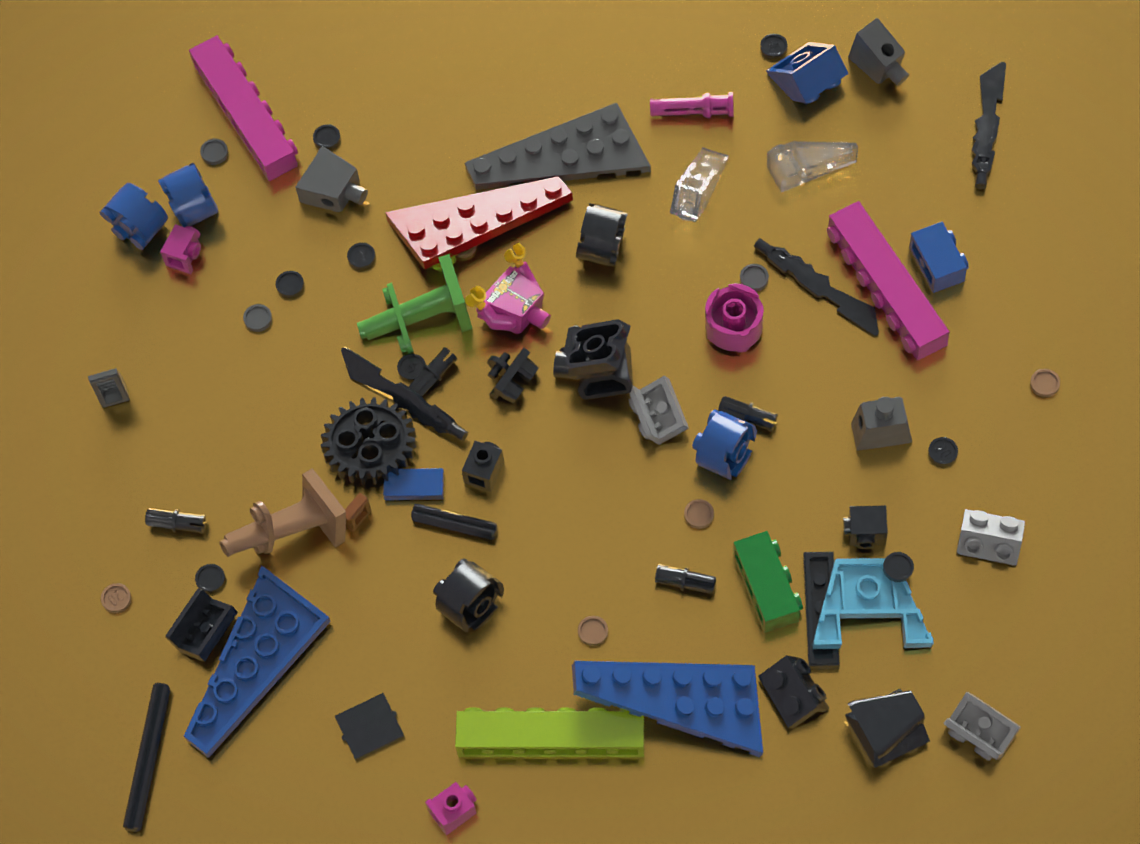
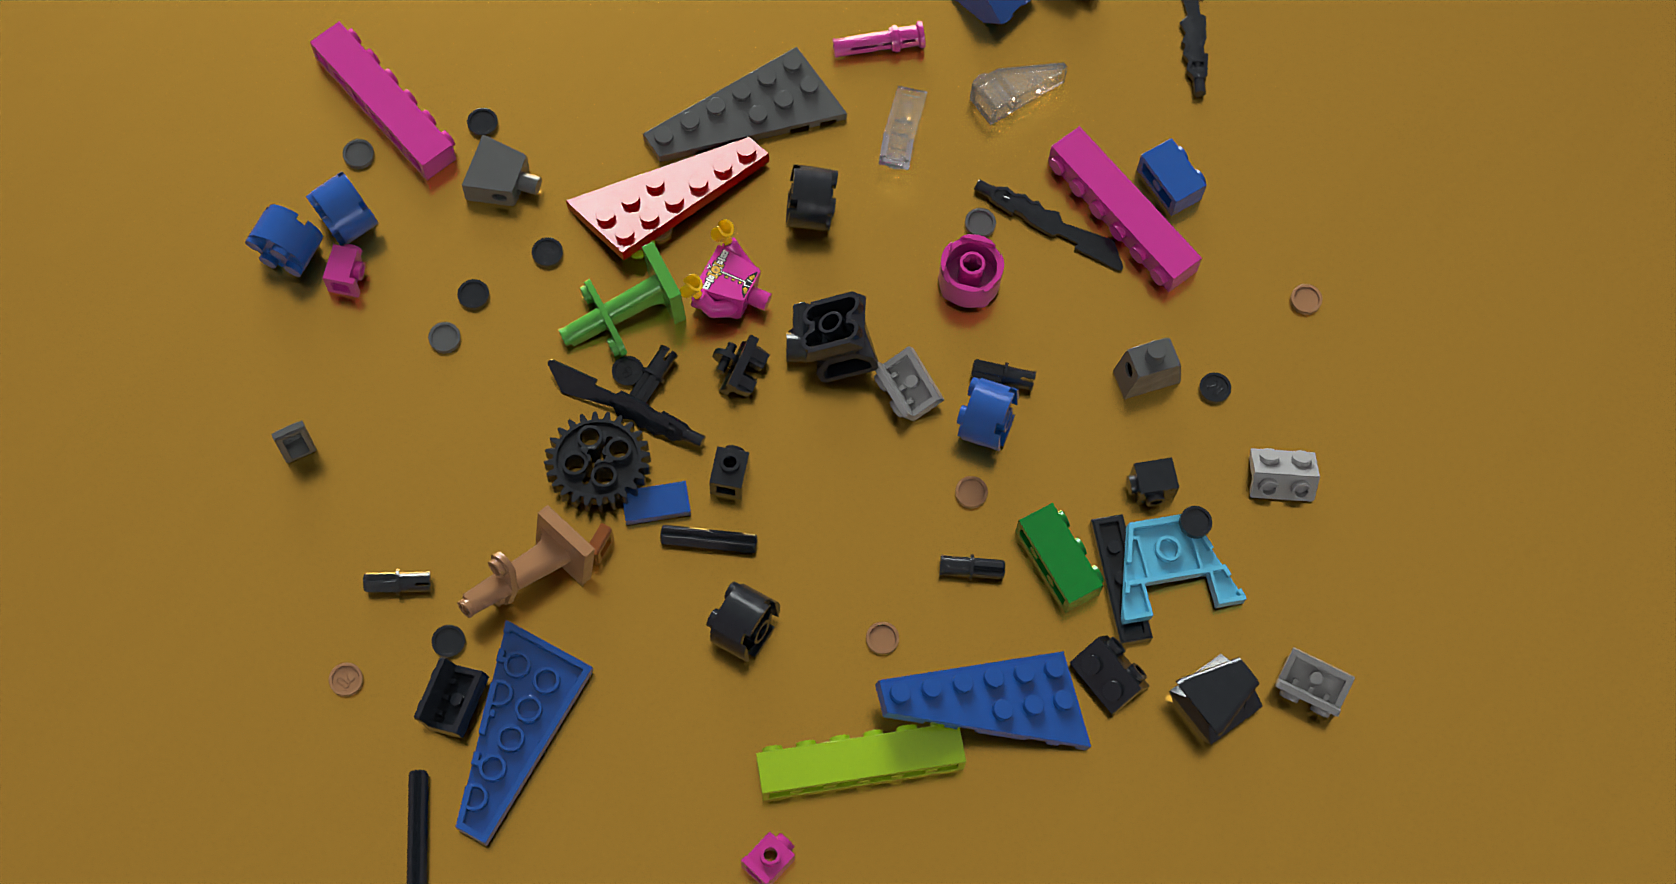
camera: 20 degrees left, 5 degrees up
black piece [335,693,405,761] -> none

